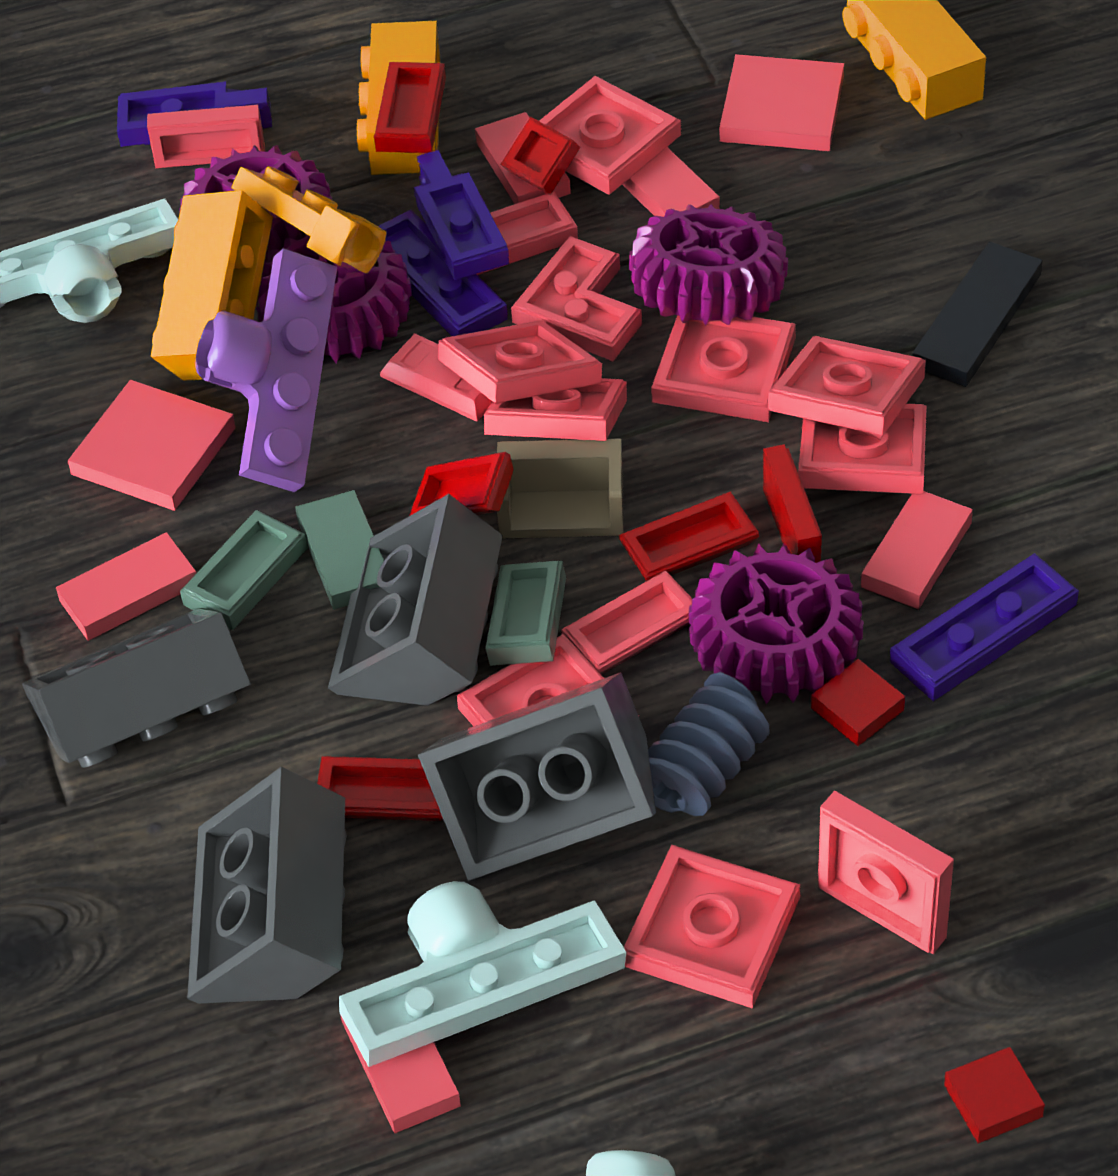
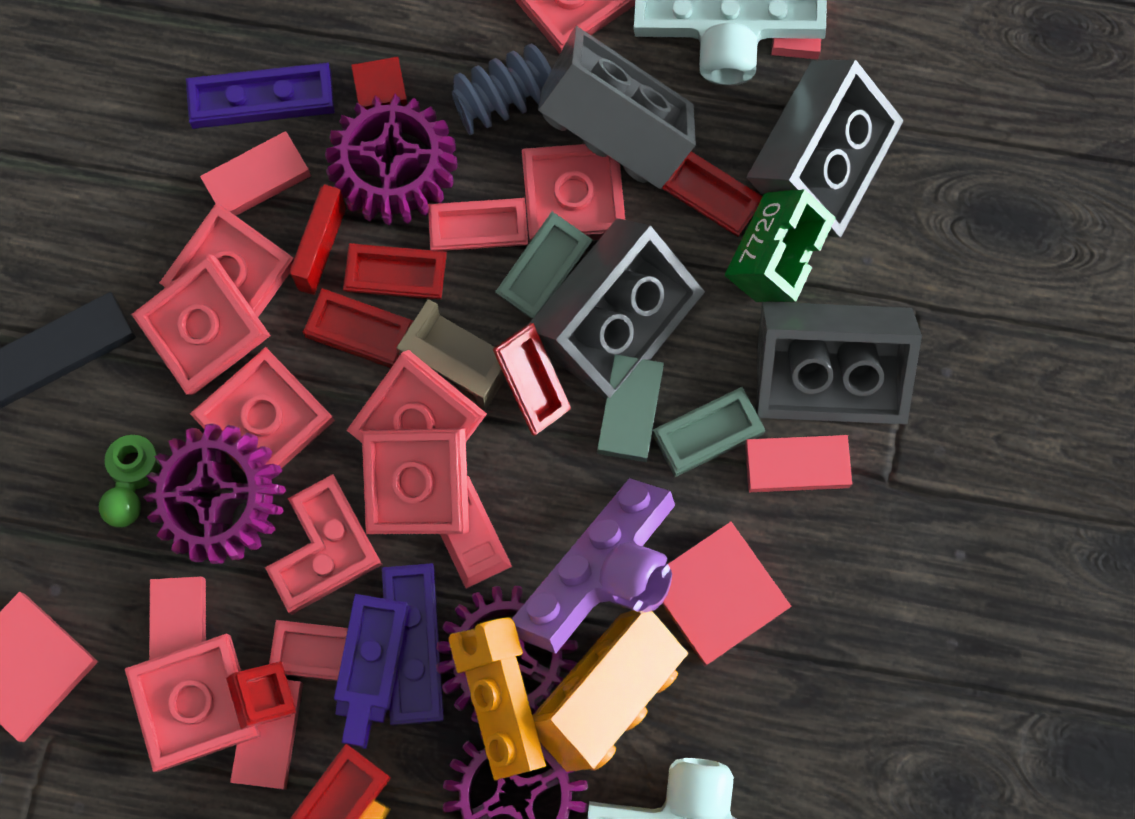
camera: 155 degrees left, 25 degrees up
none -> bright green plate [99,435,160,528]
none -> red tile [303,288,413,368]
none -> green brick [724,189,836,302]

